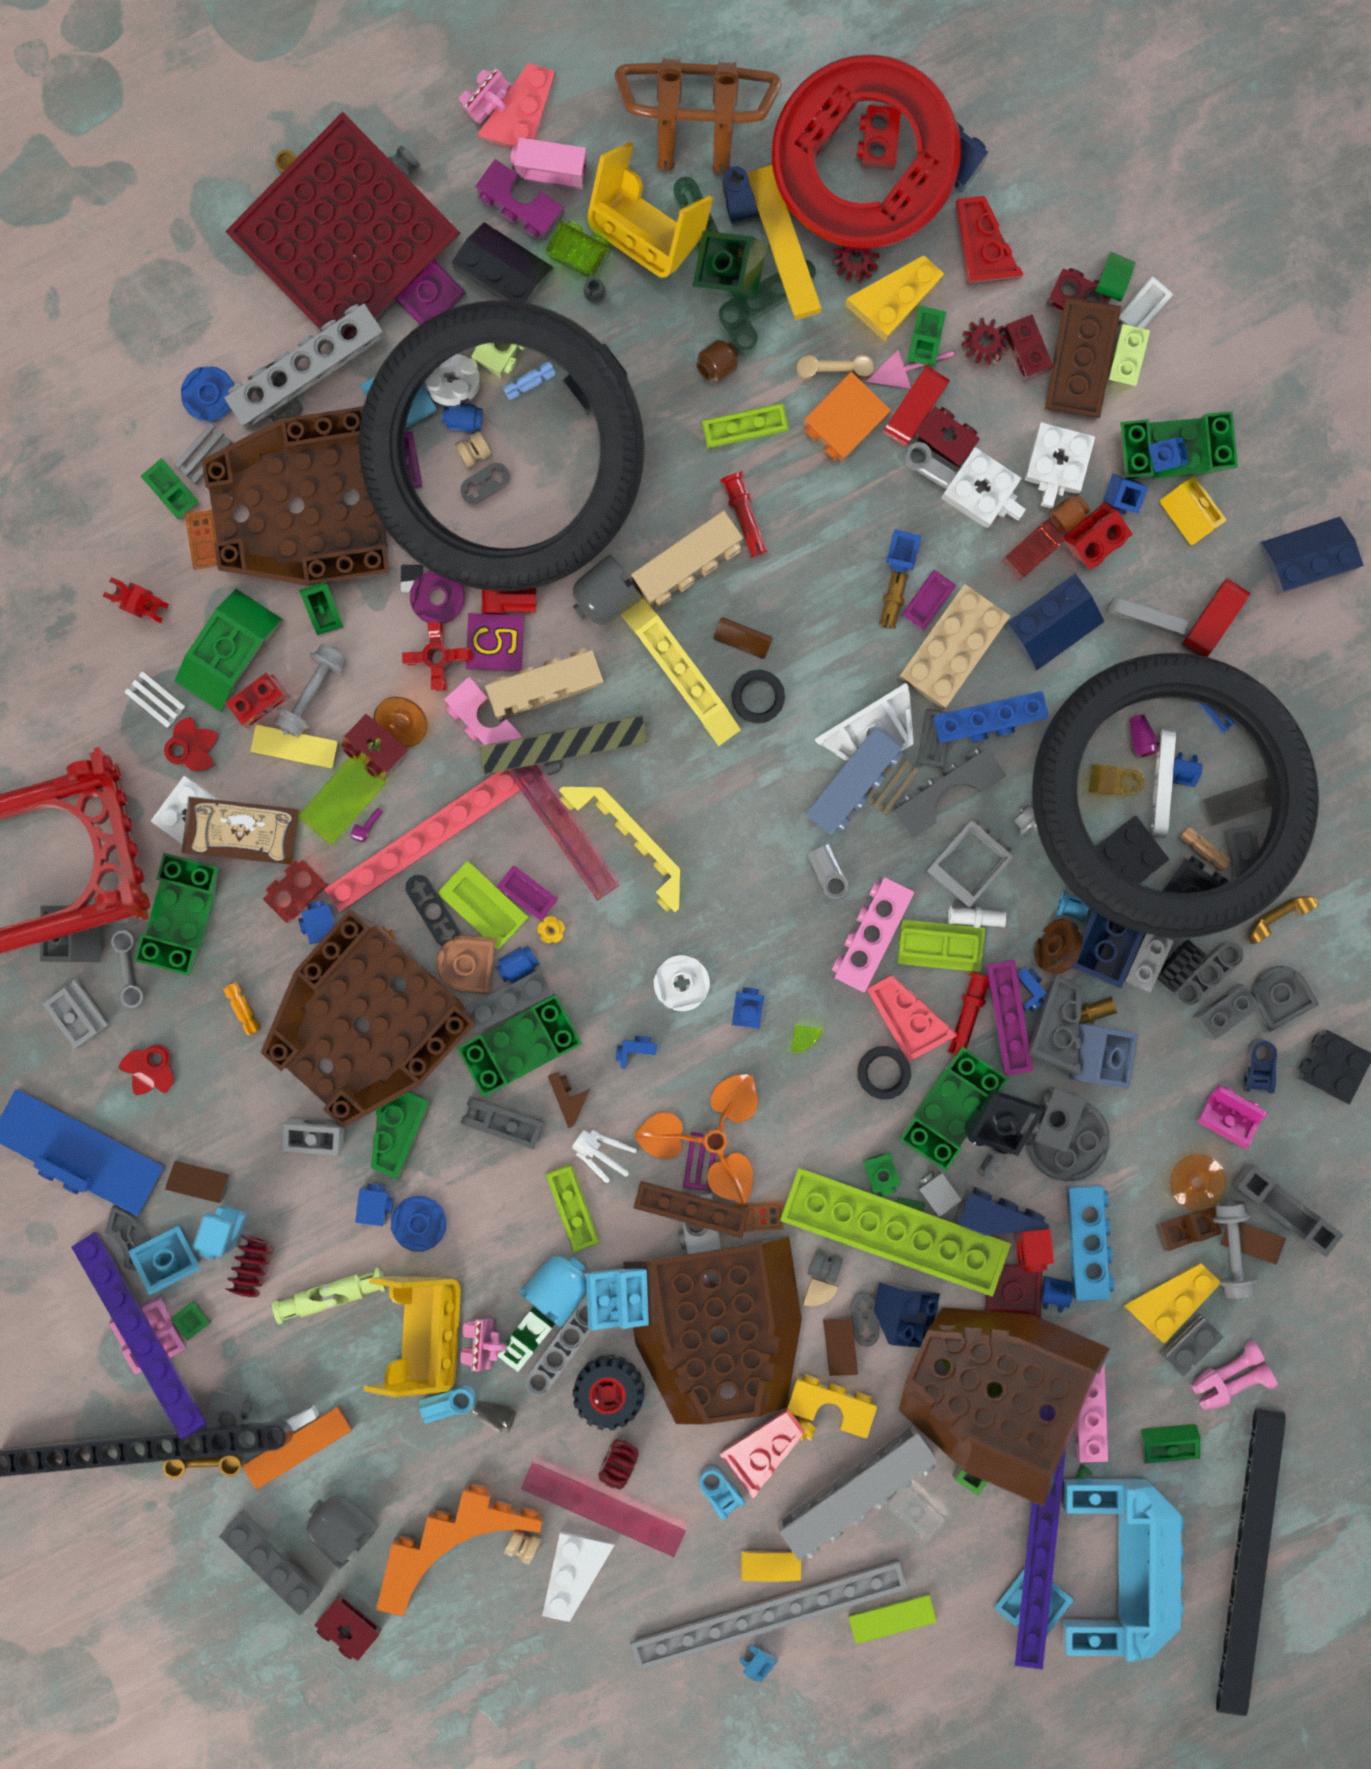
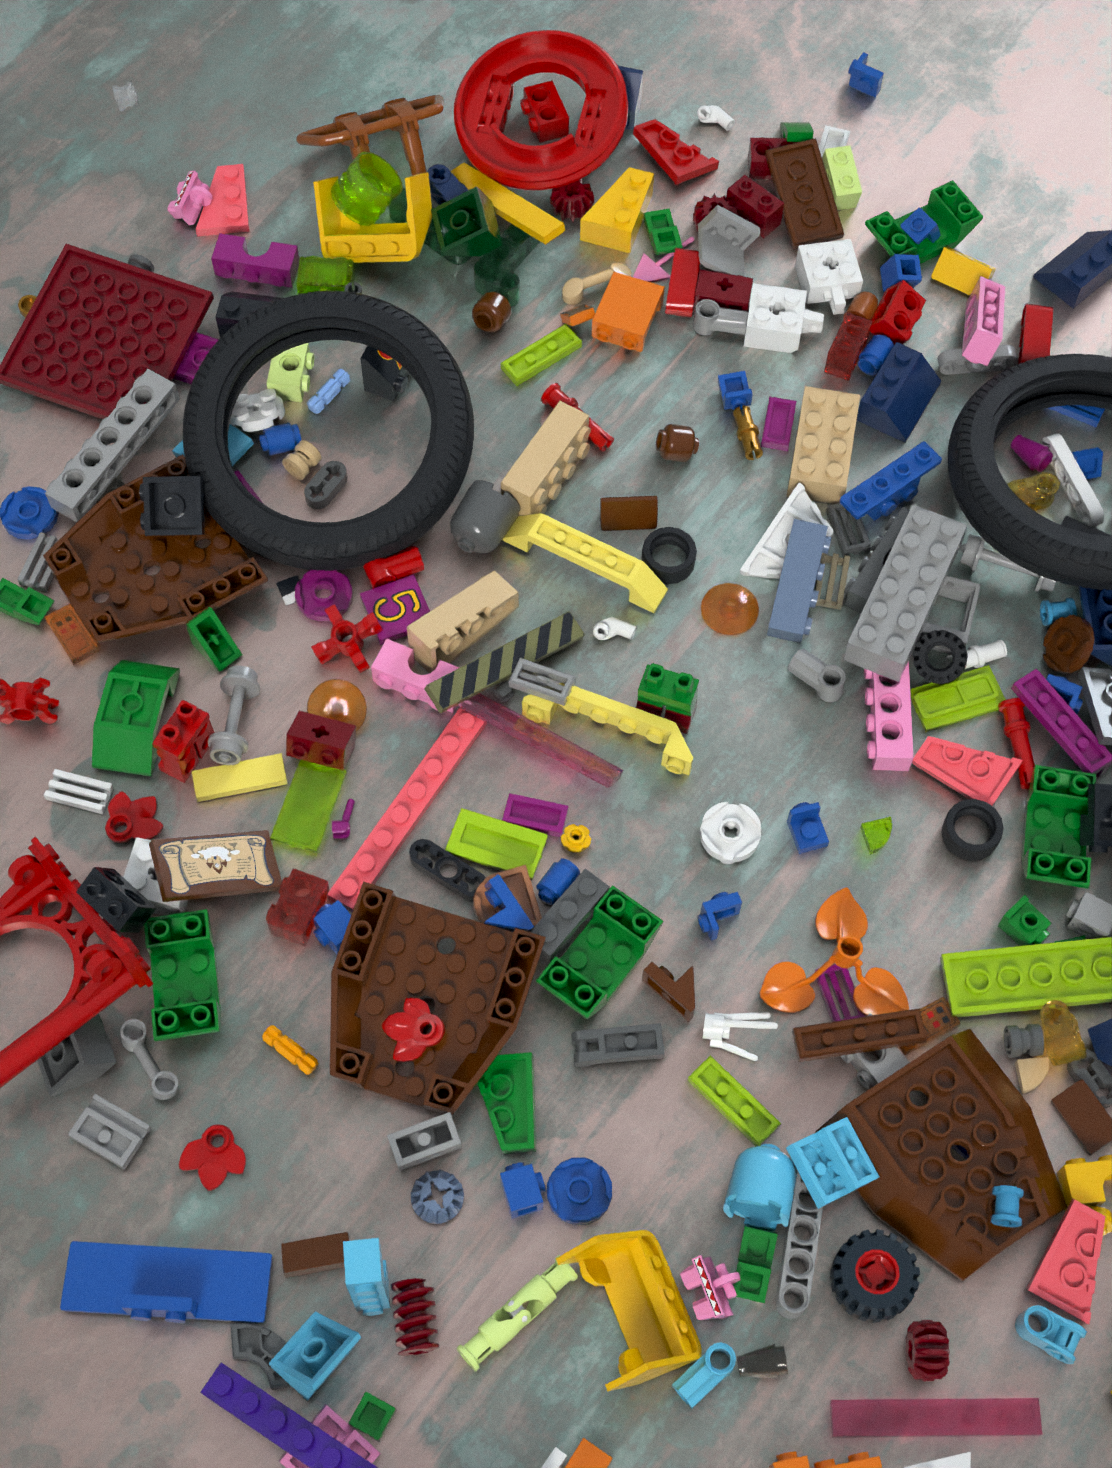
camera: 25 degrees left, 25 degrees down
bright pink window [510,137,588,190] -> none
none -> black brick [76,867,157,933]
none -> black plate [139,476,205,536]
none -> clear neon green wheel [331,152,403,226]
none -> red plate [381,998,445,1062]
none -> sand blue gear [411,1169,464,1224]
none -> blue slope [484,874,534,932]
none -> light grey tile [509,658,576,706]
none -> orange tile [560,304,595,326]
none -> white arm [593,617,637,640]
none -> green hips [636,663,699,734]
none -> reddish brown head [656,424,699,462]
none -> white arm [697,105,735,131]
none -> light grey bracket [698,205,760,277]
none -> clear orange dish [701,583,759,635]
none -> light grey brick [844,504,967,682]
none -> blue bracket [848,52,884,98]
none -> blue brick [858,335,894,376]
none -> black tyre [913,630,968,684]
none -> bright pink brick [962,276,1005,366]
none -> dark azure bush [991,1185,1024,1227]
none -> clear yellow piece [1040,1000,1087,1067]

